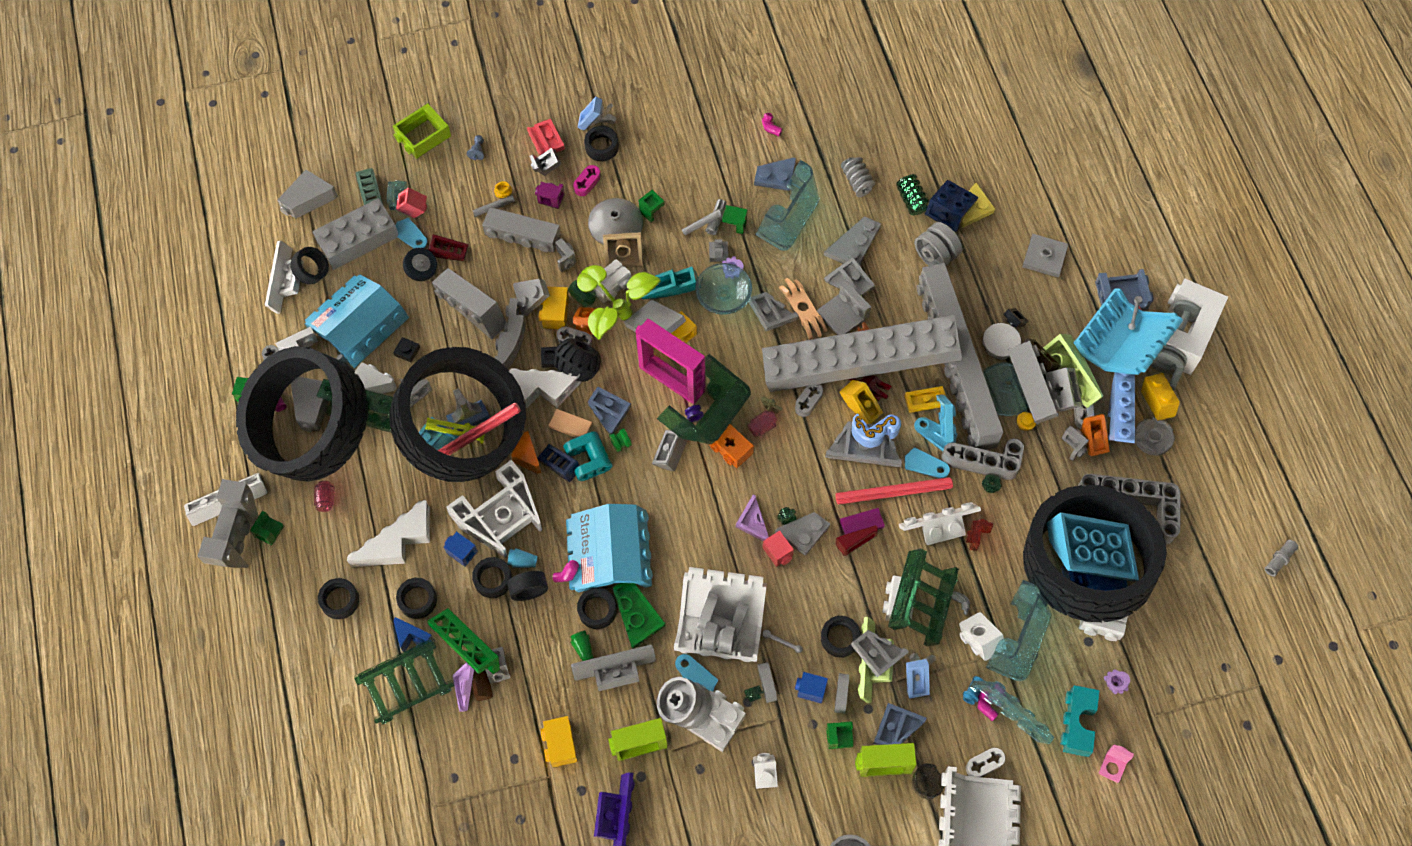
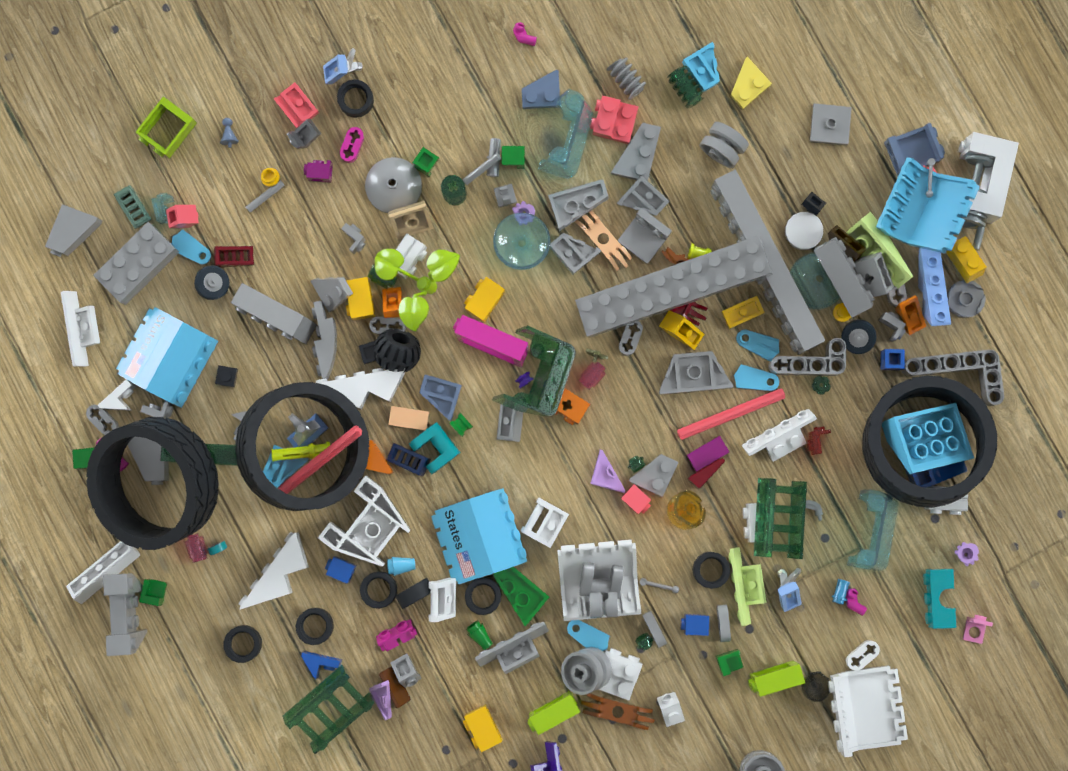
camera: 10 degrees left, 20 degrees up
black tyre [290,247,329,285] -> none
white slope [355,362,397,397] -> none
green fence [428,608,500,674] -> none
light grey brick [482,207,561,253] -> none
dark pink arm [552,560,579,583] -> none
light grey tile [624,300,686,333] -> none
teal slope [642,266,701,299] -> none
light blue animal [851,414,901,448] -> none
light grey wing [851,630,909,677] -> none
sand blue wing [873,703,927,745] -> none
dark blue bracket [925,180,978,232] -> none
medium azure wing [936,394,956,443] -> none
white brick [959,612,1006,661] -> none
clear light blue wing [970,681,1055,744] -> none
none -> teal tile [207,540,228,556]
none -> dark pink hinge [376,619,417,651]
none -> white plate [429,578,456,622]
none -> clear green piece [441,175,467,206]
none -> white plate [520,498,569,548]
none -> light grey wing [548,179,609,231]
none -> dark orange piece [581,693,655,730]
none -> coral plate [590,95,639,144]
none -> clear yellow cylinder [666,490,706,530]
none -> medium azure wing [682,42,720,93]
none -> black wheel [841,319,877,354]
none -> blue brick [880,349,905,371]

